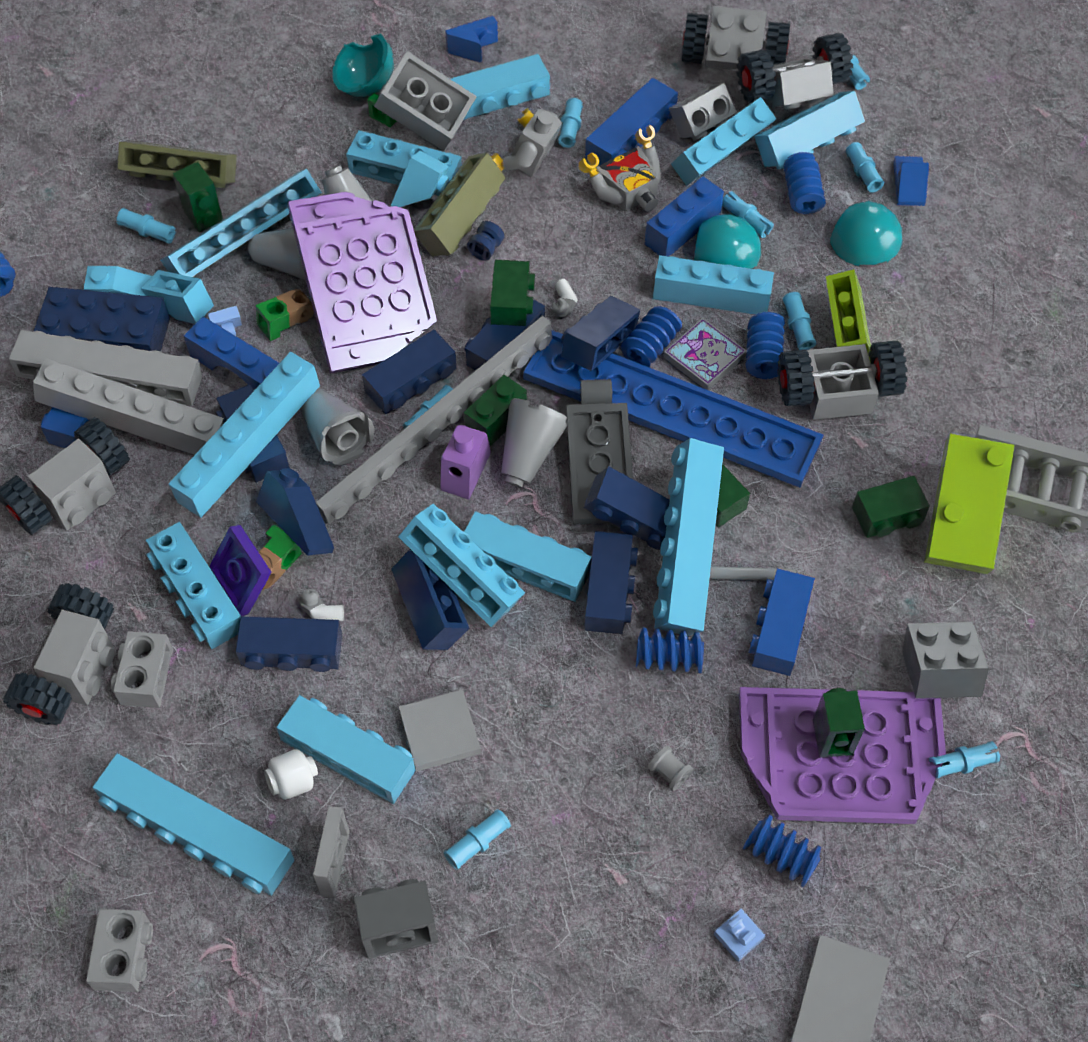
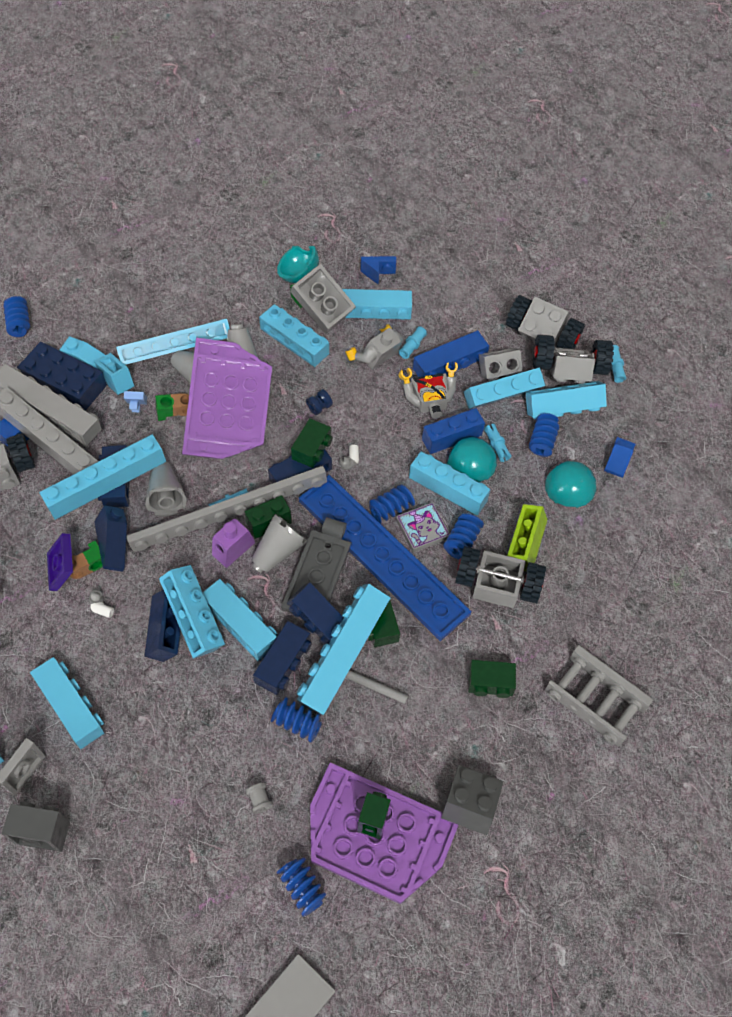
camera: 20 degrees right, 0 degrees up
medium azure pin [117,208,176,244] -> none
olive brick [118,140,237,188] -> none
medium azure brick [146,521,241,650] -> none
dark green brick [173,162,223,232] -> none
blue arch [184,316,279,391] -> none
dark blue brick [236,617,342,672] -> none
white head [264,749,318,800] -> none
dark blue brick [362,329,457,415] -> none
medium azure slope [391,151,449,207] -> none
light grey tile [399,689,481,772] -> none
olive brick [414,152,506,257] -> none
medium azure pin [443,809,511,870] -> none
dark blue brick [561,296,641,371] -> none
light blue tile [714,909,766,962] -> none
blue brick [749,568,815,676] -> none
medium azure pin [783,292,816,350] -> none
medium azure pin [845,142,884,192] -> none
lime brick [924,434,1015,574] -> none
medium azure pin [929,741,1000,779] -> none

